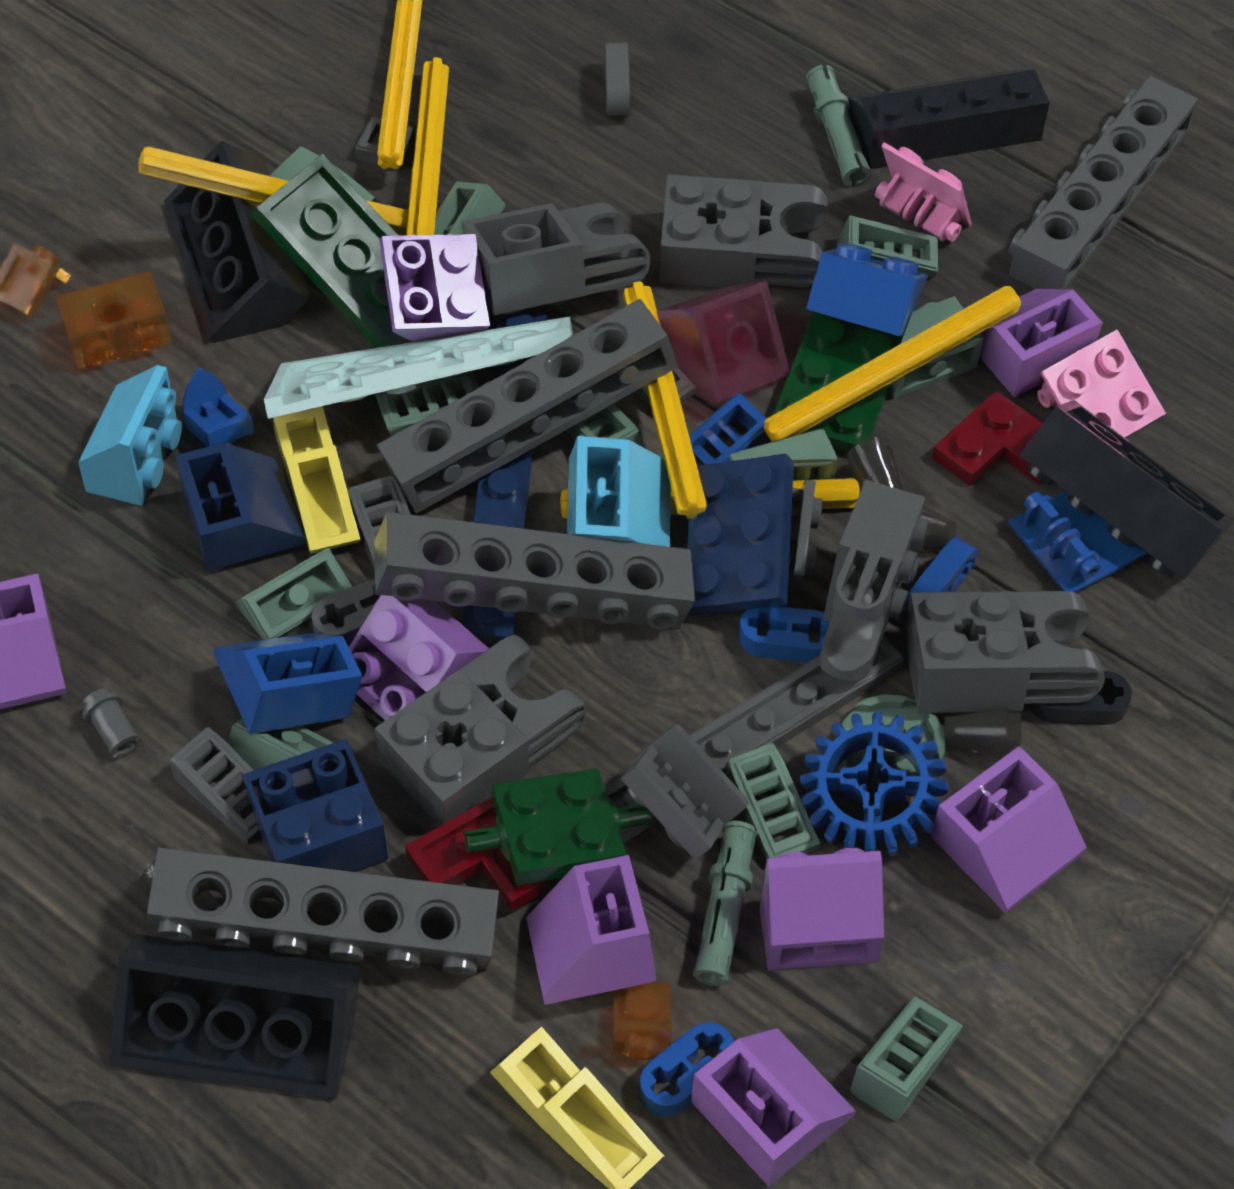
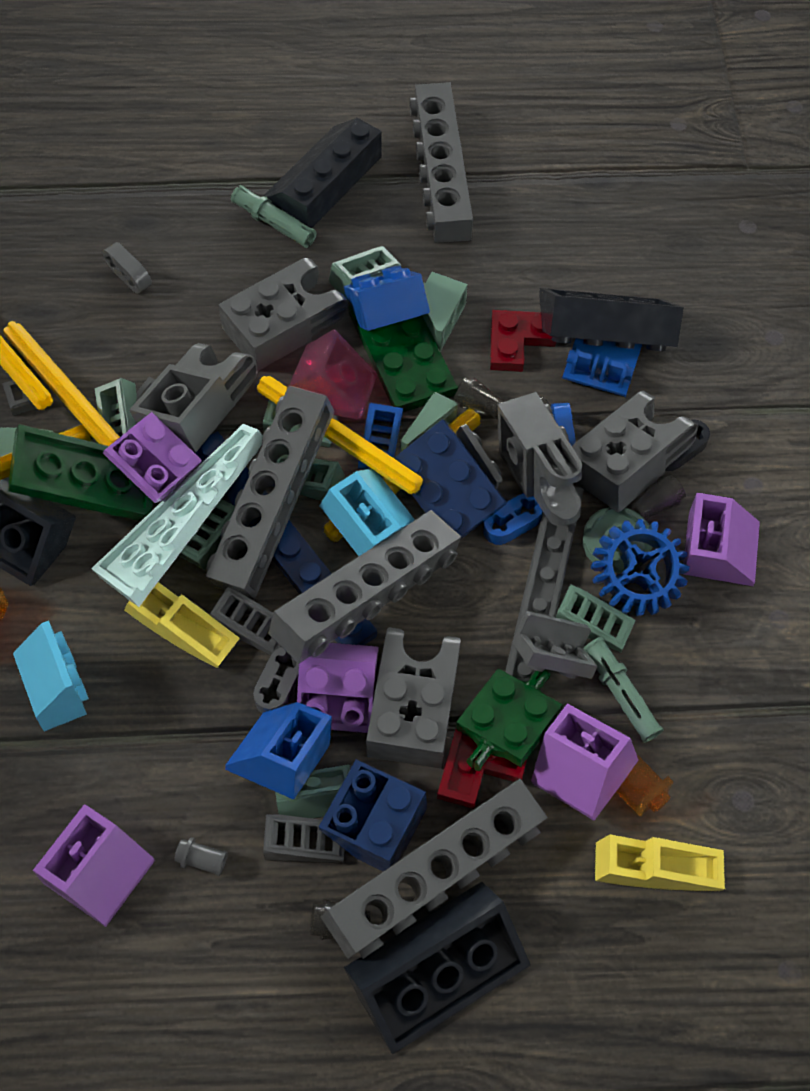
camera: 40 degrees left, 5 degrees up
dark blue slope [175,443,307,571] -> none
blue plate [182,368,254,447] -> none
sand green slope [235,547,352,640] -> none
blue beam [639,1022,734,1117] -> none
medium lavender slope [691,1028,856,1187] -> none
medium lavender slope [760,848,884,970] -> none
yellow axle [764,286,1021,442] -> none
sand green slope [850,996,963,1121] -> none
bright pink hinge [875,142,972,242] -> none
medium lavender slope [980,288,1103,397] -> none
bright pink hinge [1037,330,1166,437] -> none

